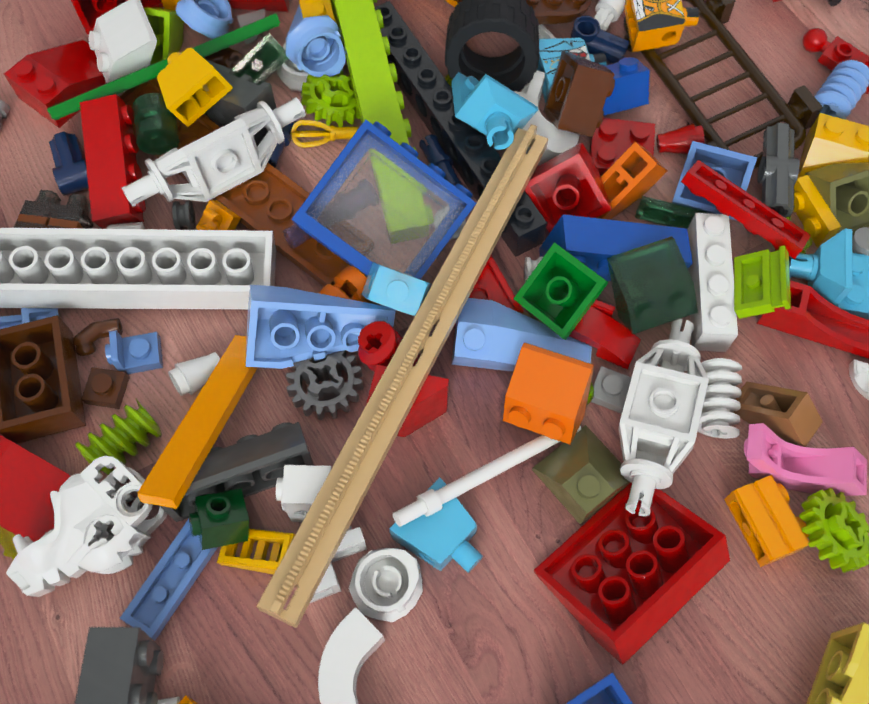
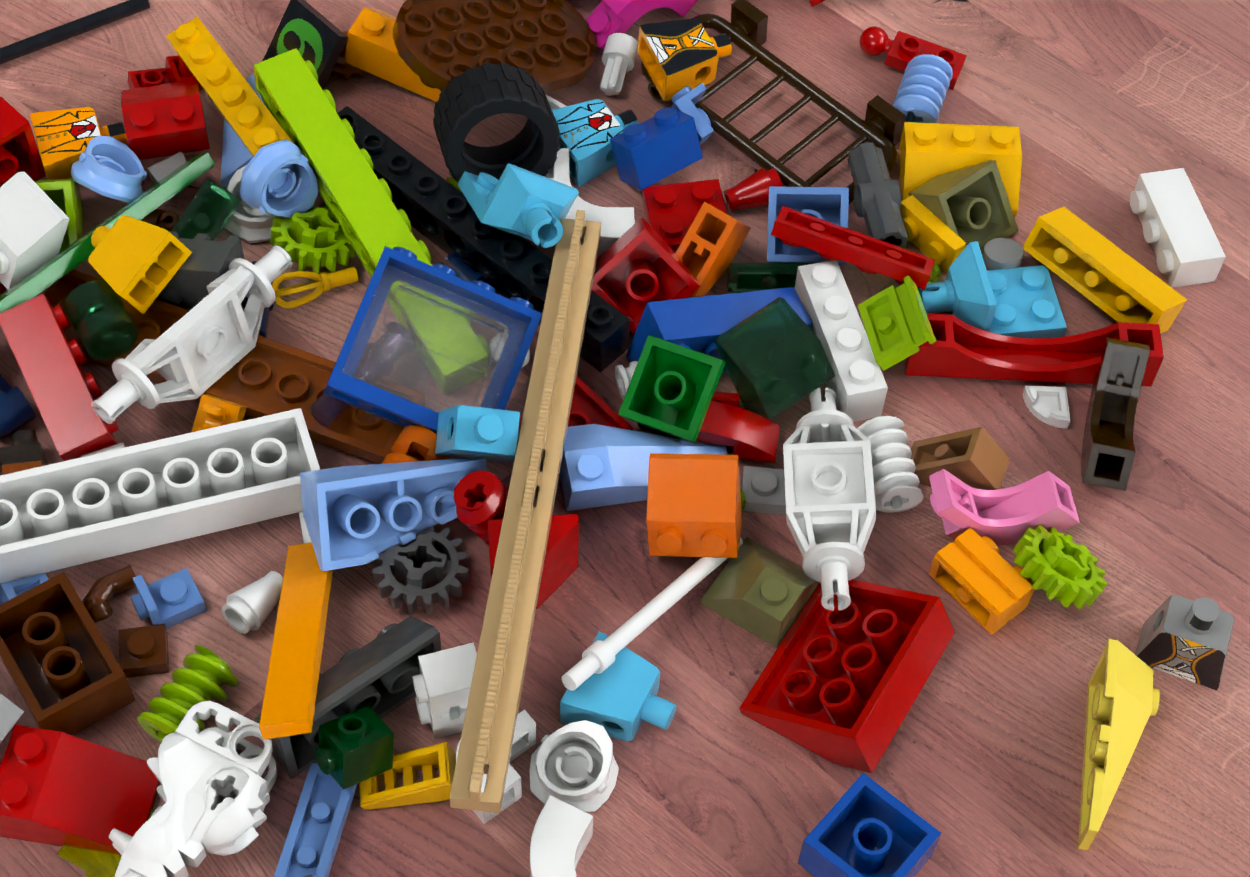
camera: 20 degrees left, 10 degrees down
dark grey bush [172,200,195,230] -> none
reddish brown slope [543,51,615,137] -> none
dark blue piece [570,16,630,64] -> none
none -> medium blue bracket [671,83,714,146]

